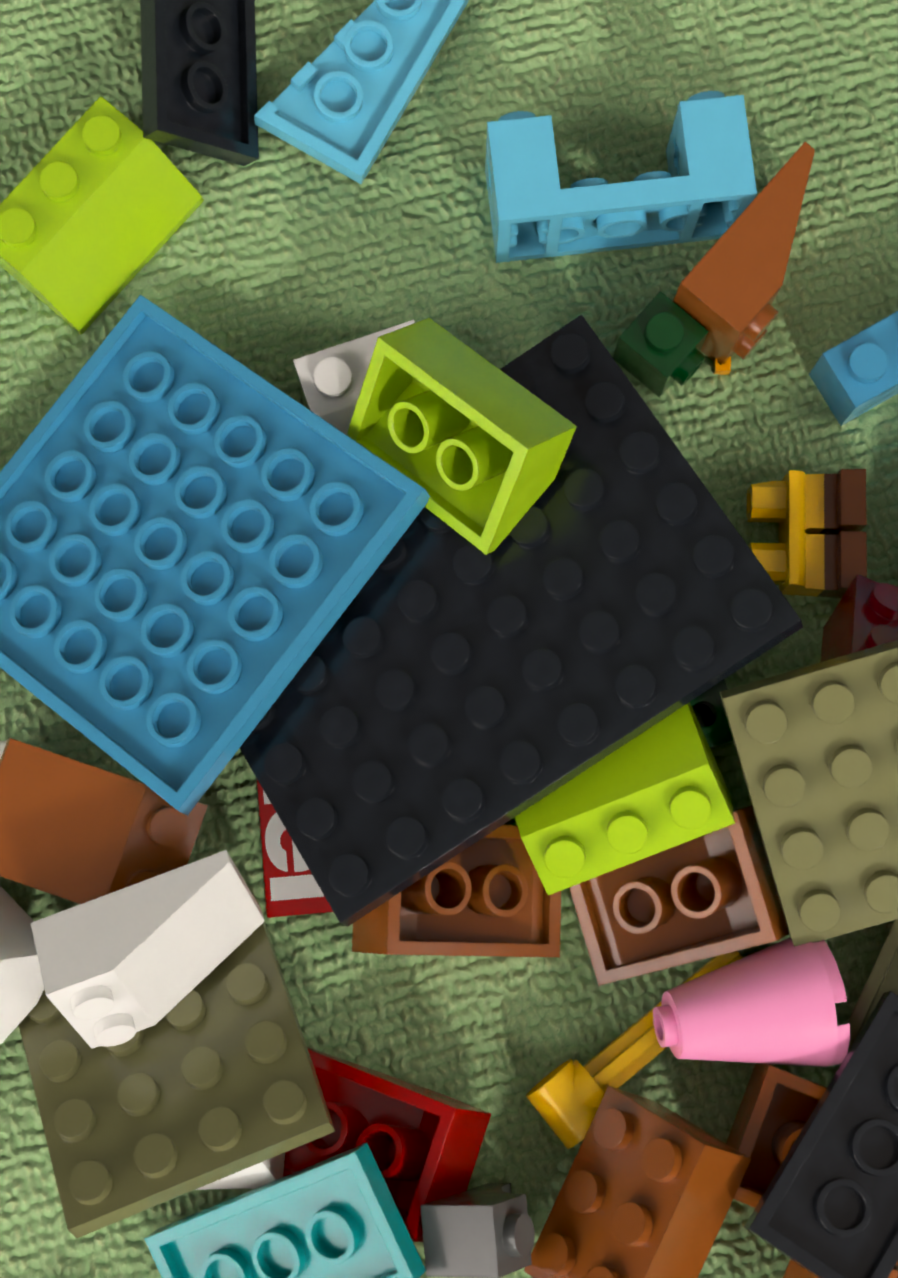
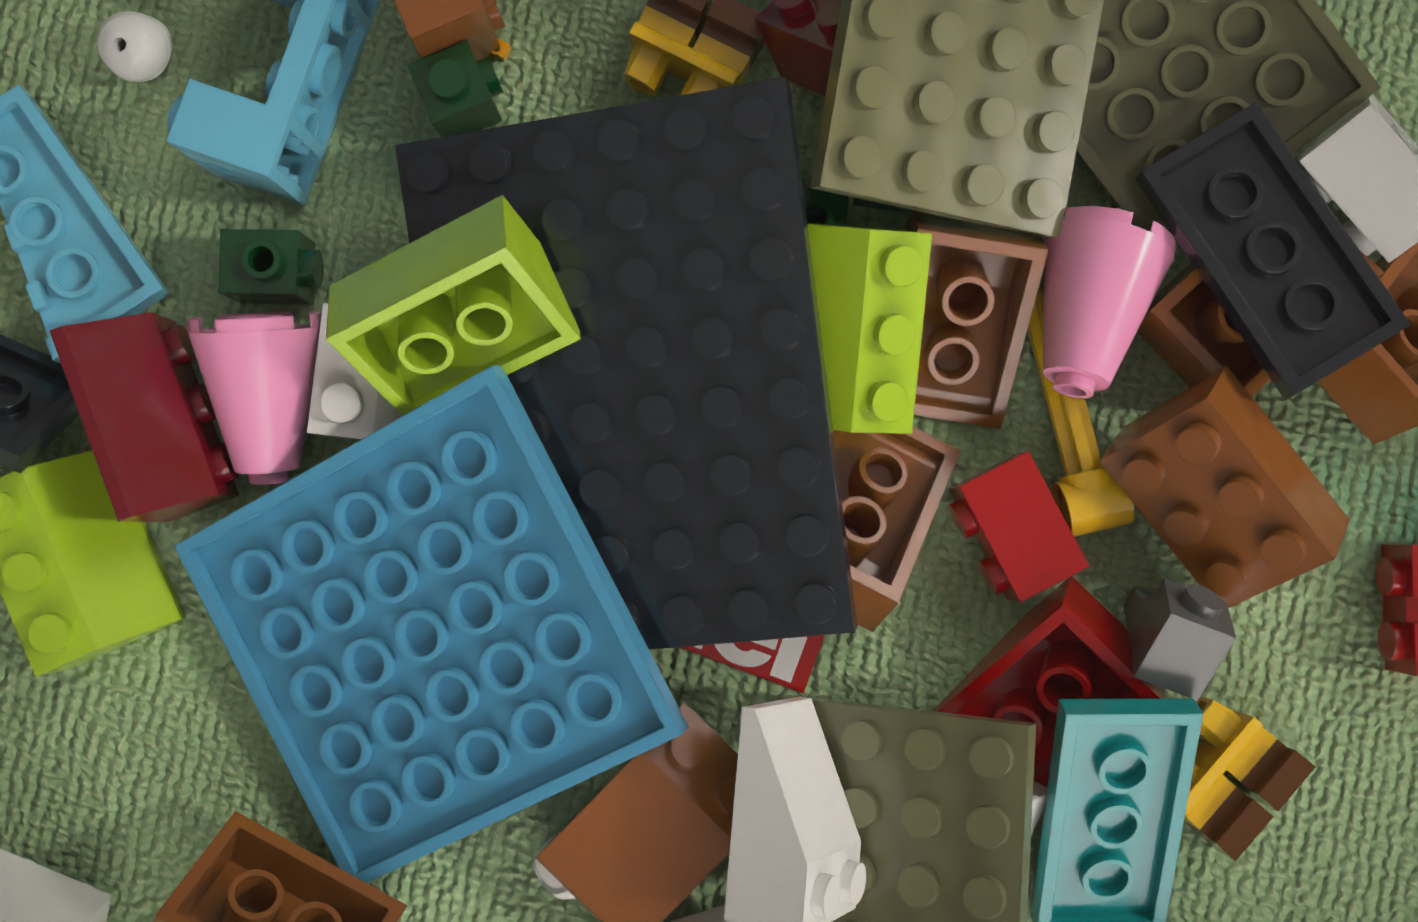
camera: 70 degrees left, 5 degrees up
none -> dark red slope [49,312,240,522]
none -> white piece [97,11,173,83]
none -> bright pink cone [186,311,322,485]
none -> dark green brick [218,229,324,304]
none -> red brick [948,451,1090,603]

